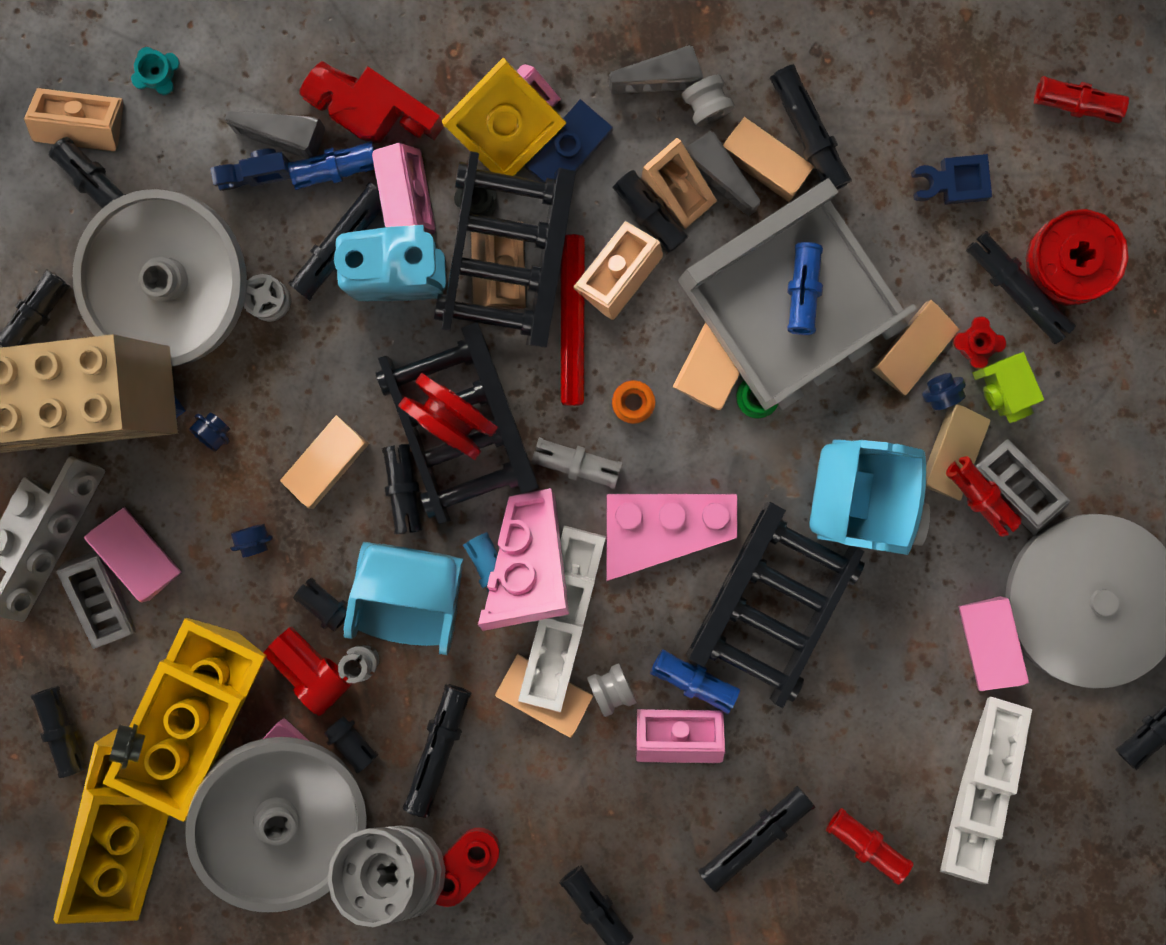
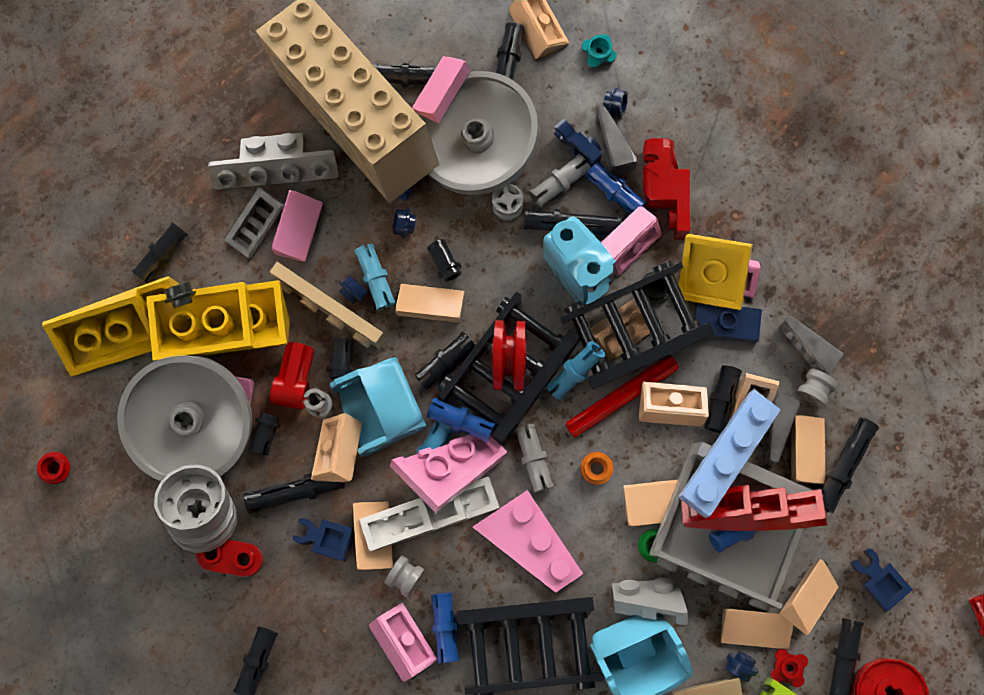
camera: 65 degrees right, 10 degrees down
none -> tan plate [270,262,386,349]
none -> dark blue plate [292,518,355,562]
none -> light nougat slope [311,413,362,482]
none -> medium azure pin [354,243,396,311]
none -> bright pink slope [412,56,471,124]
none -> blue pin [426,398,495,443]
none -> black pin [427,239,462,282]
none -> light grey pin [529,154,591,208]
none -> dark azure pin [547,341,605,400]
none -> dark blue plate [603,86,628,118]
none -> light grey wing [611,577,688,625]
none -> light blue plate [678,389,781,518]
none -> red slope [681,485,828,531]
none -> light nougat slope [780,559,838,635]

